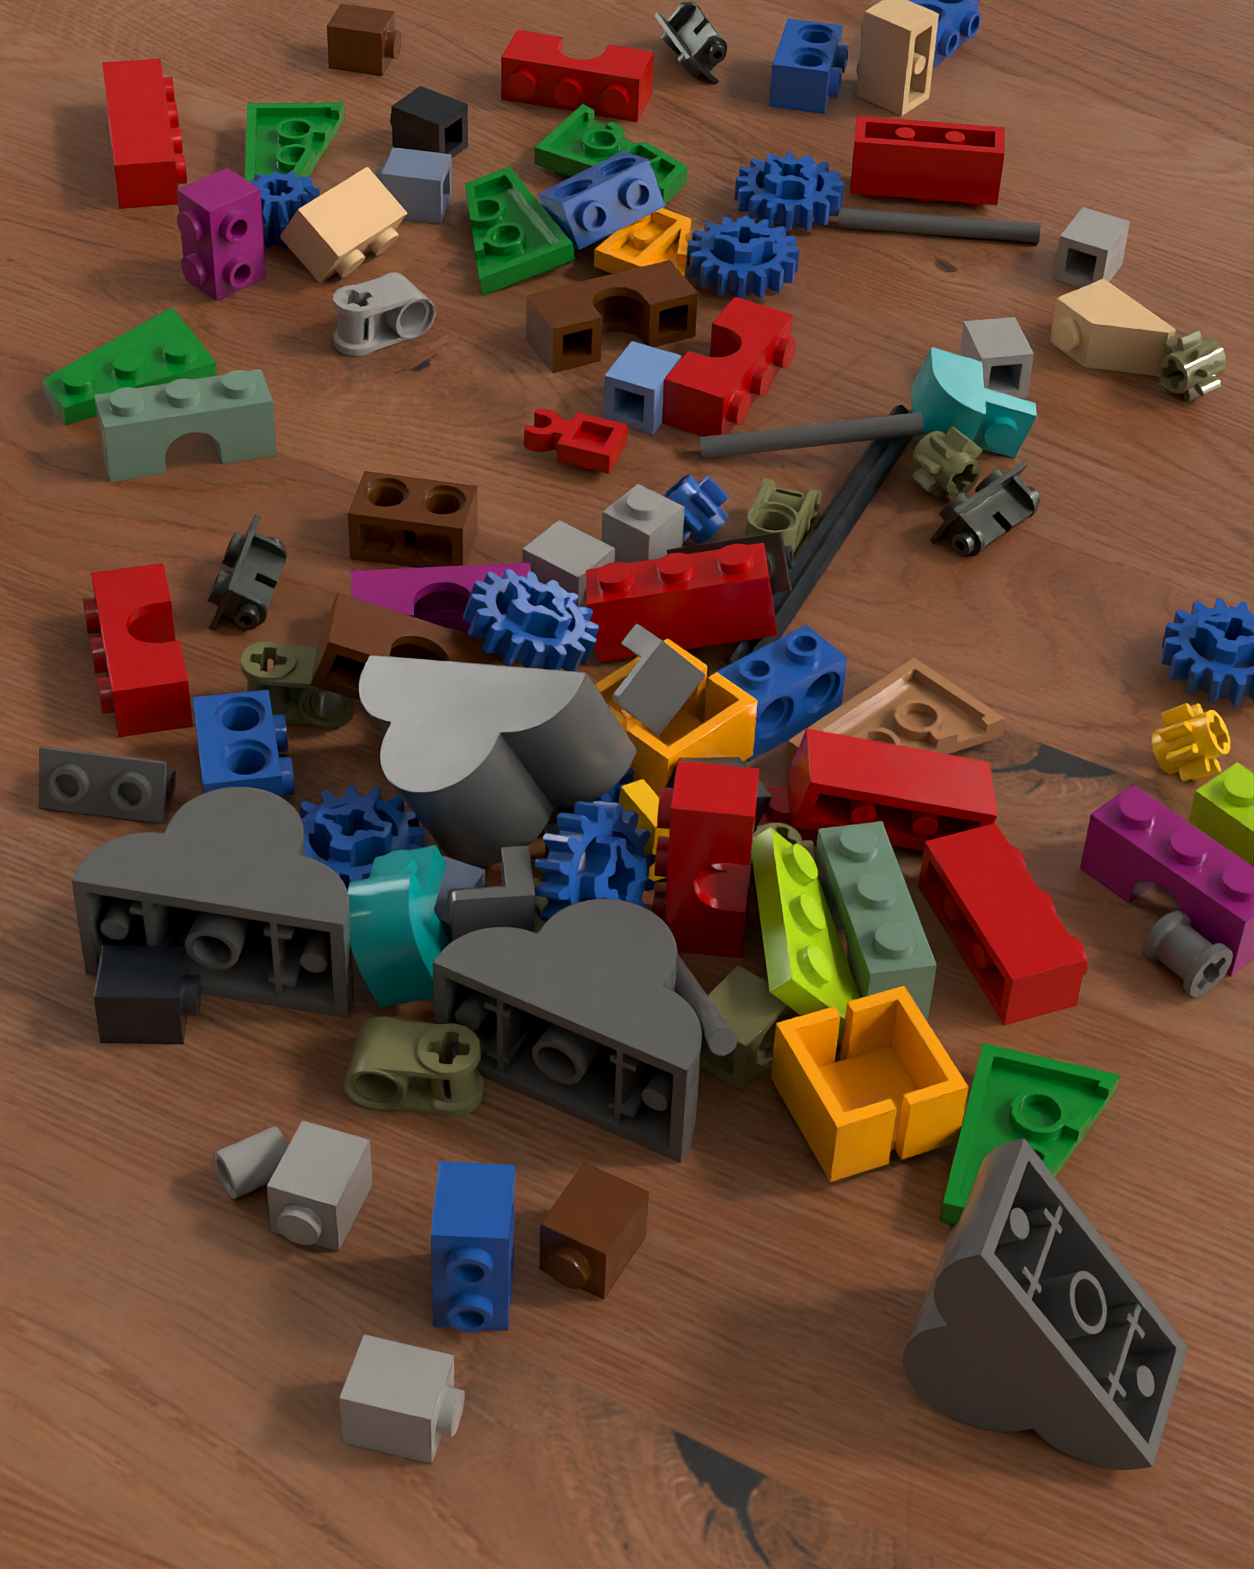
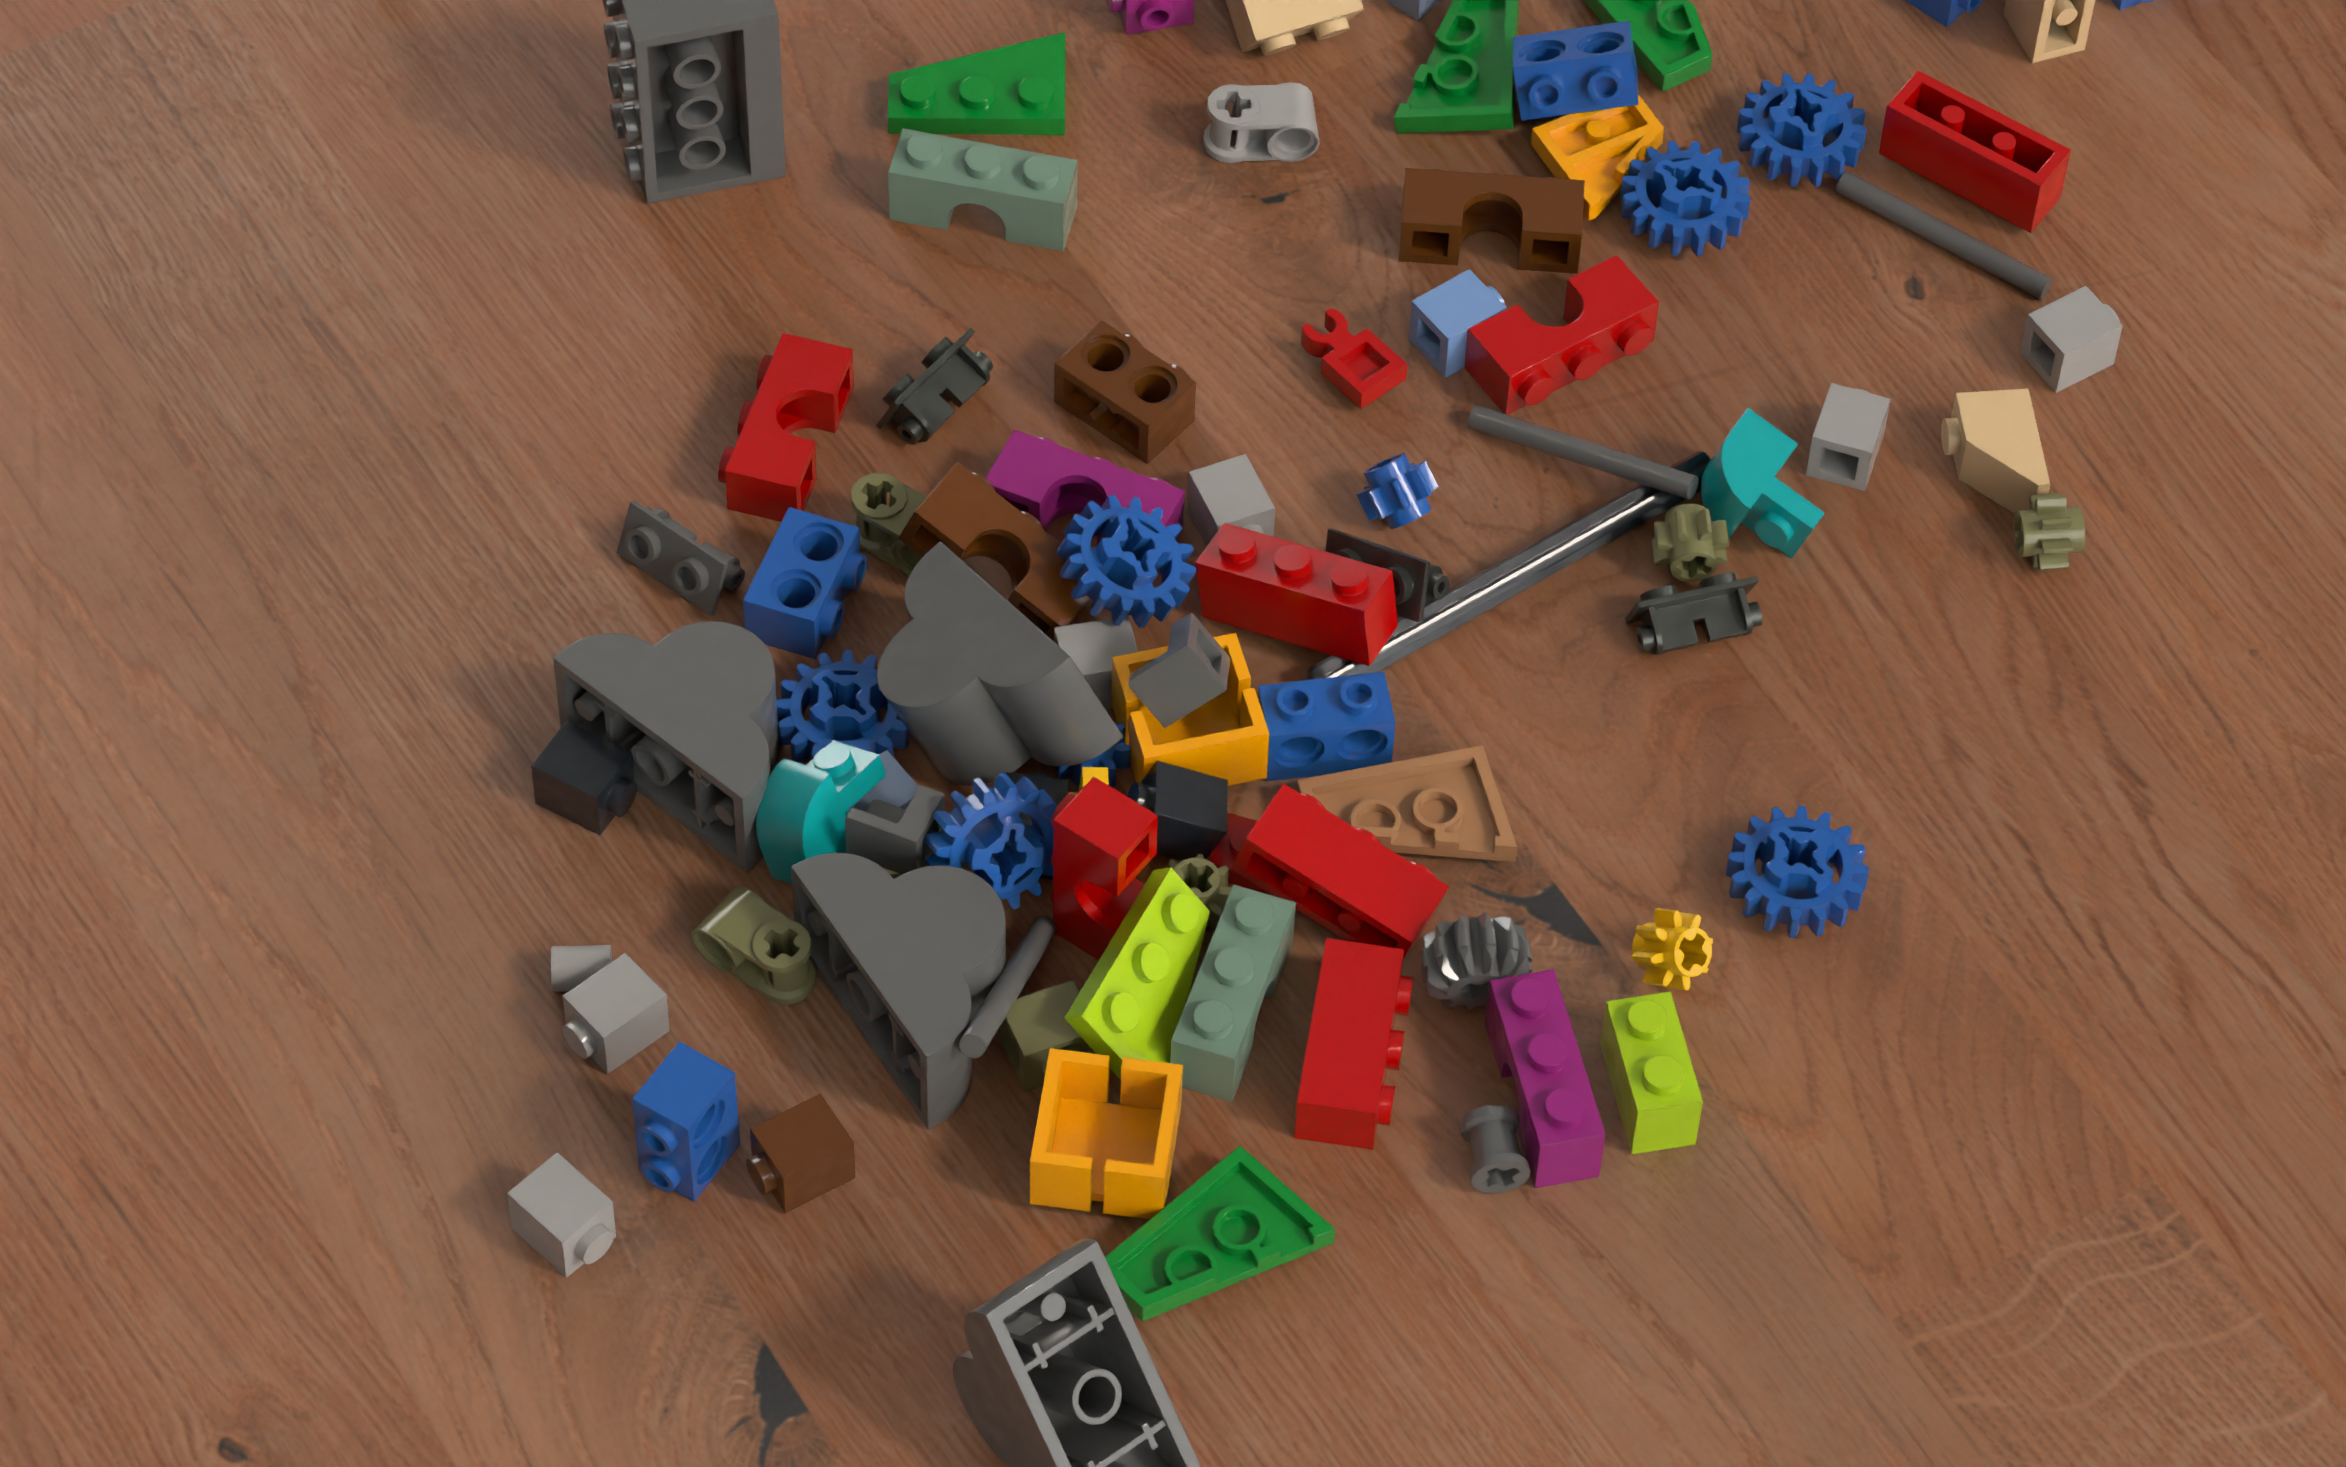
camera: 30 degrees right, 10 degrees up
light grey brick [602,484,685,563] -> none
olive piece [745,478,822,554] -> none
none -> dark grey gear [1421,912,1532,1010]

